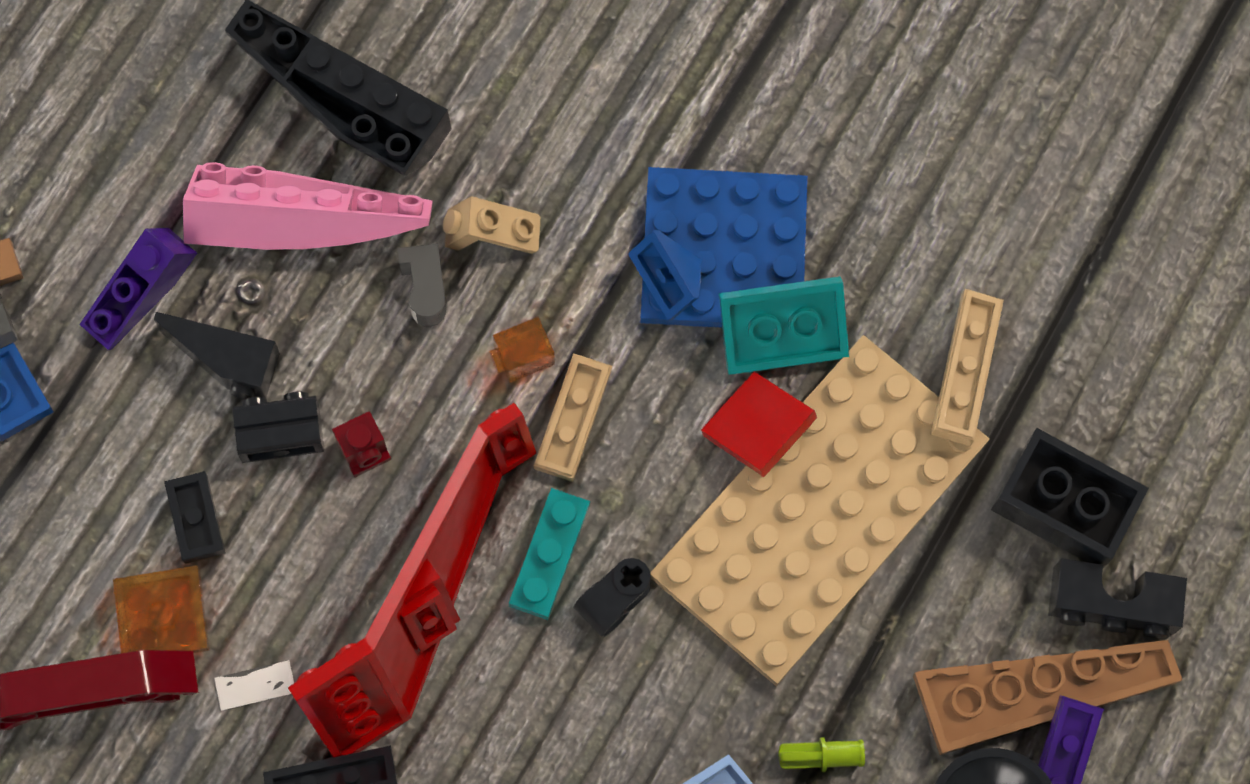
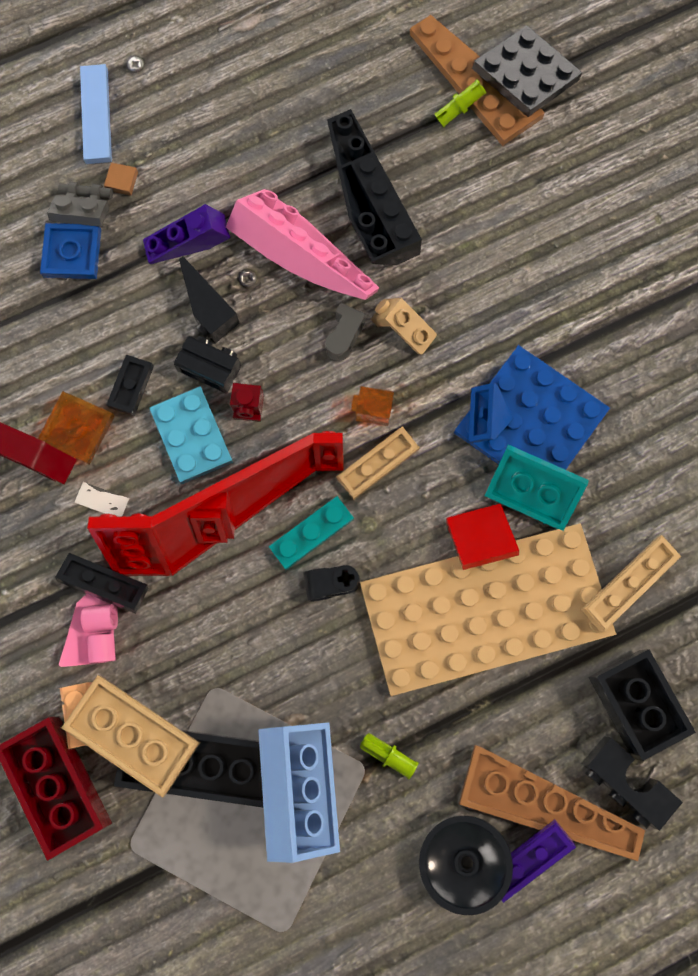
camera: 40 degrees right, 5 degrees up
none -> medium azure plate [150,386,233,484]

